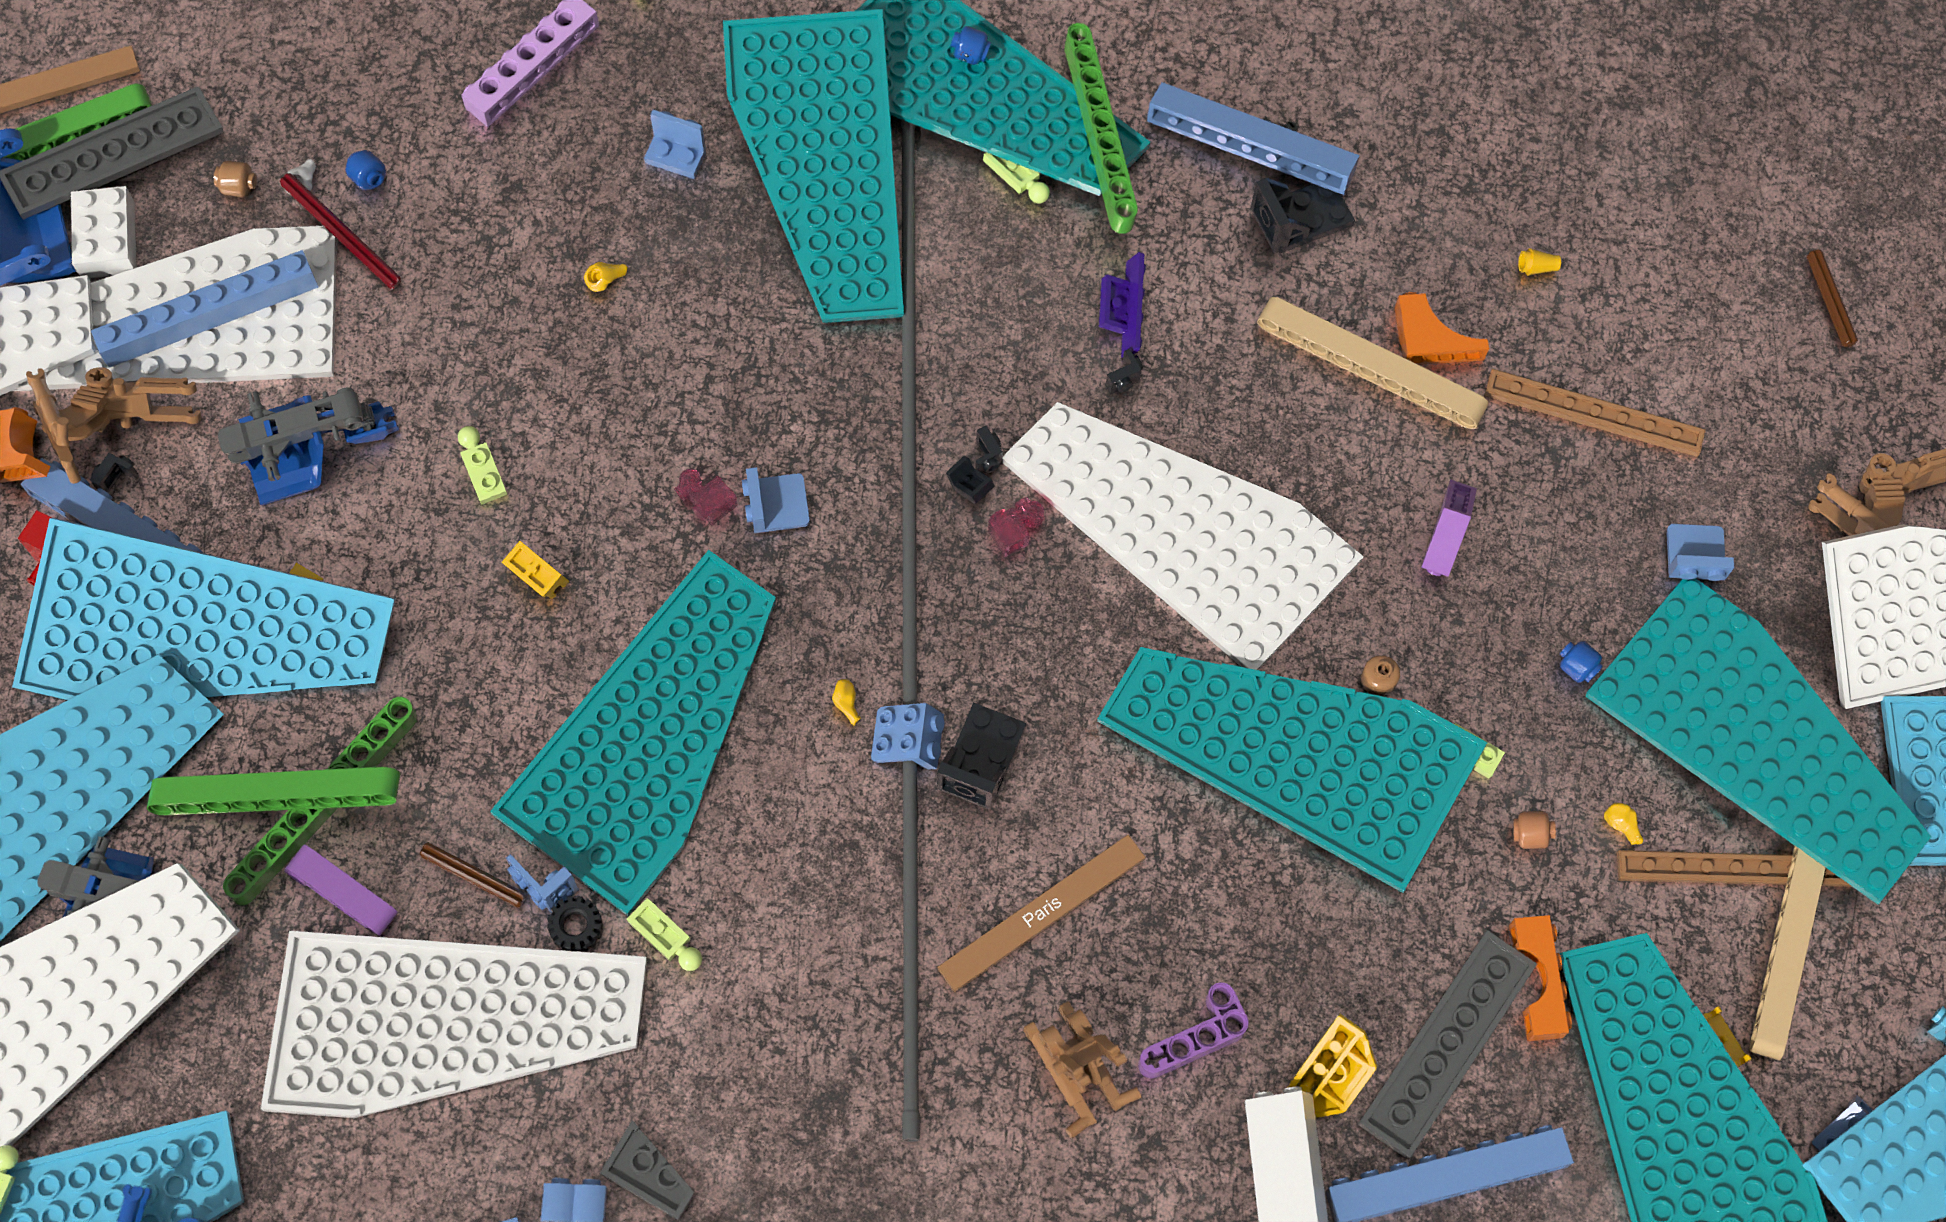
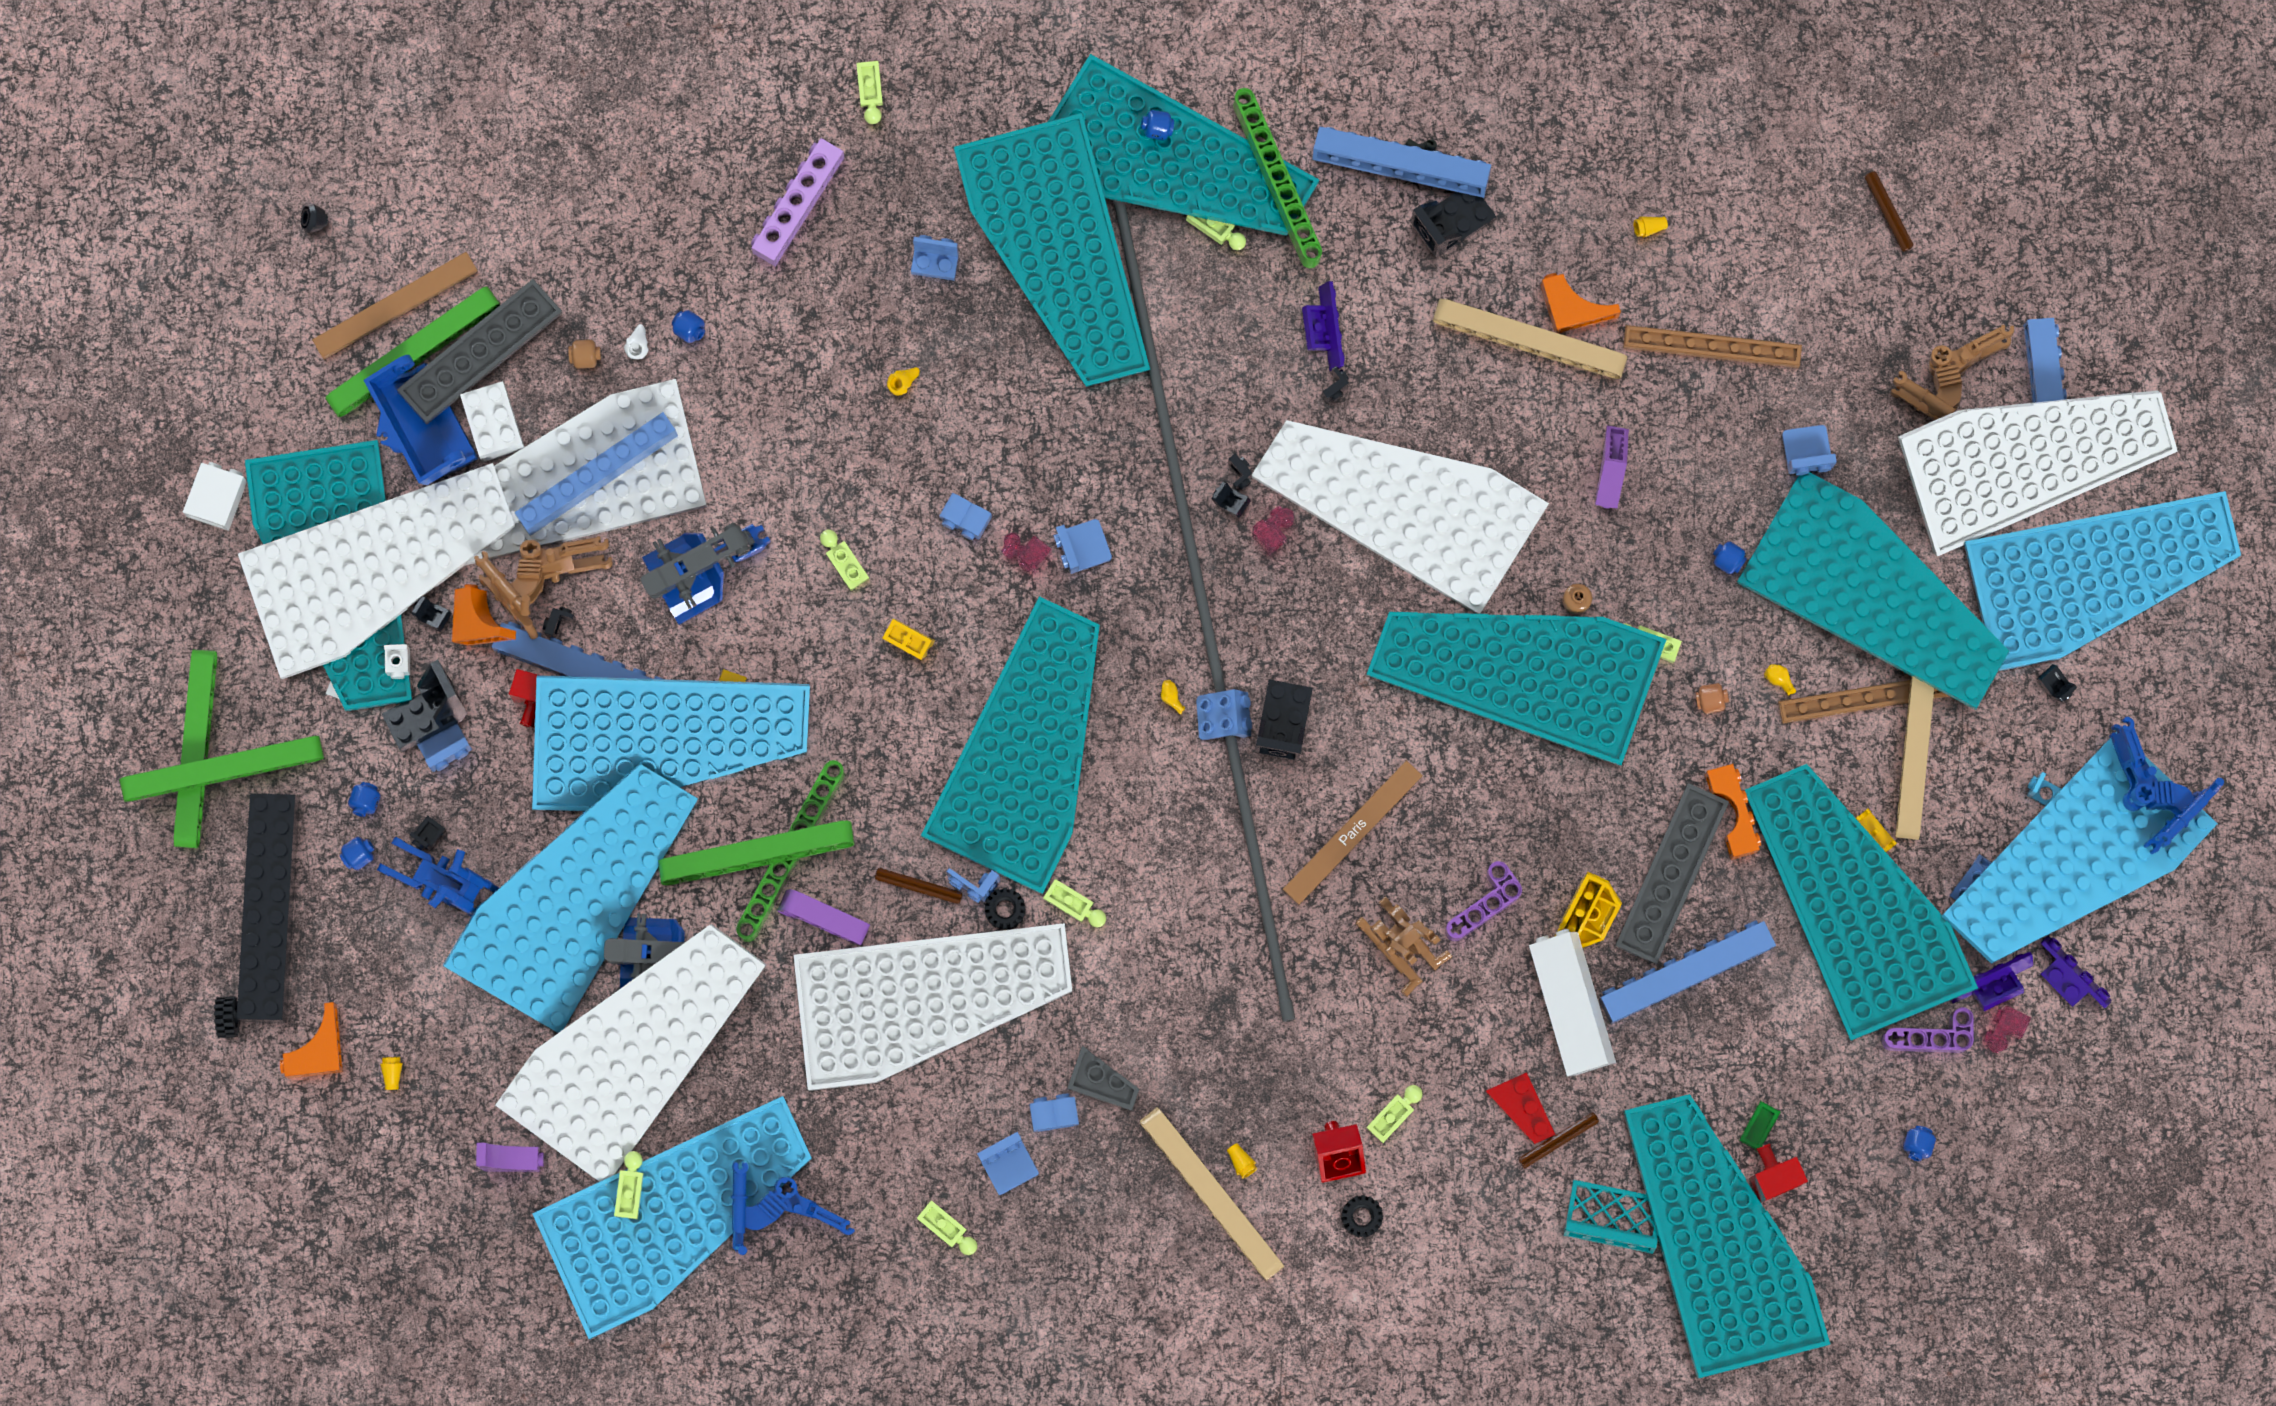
camera: 10 degrees left, 10 degrees up
dark red axle [280,173,401,289] -> none
none -> medium blue brick [939,493,992,540]

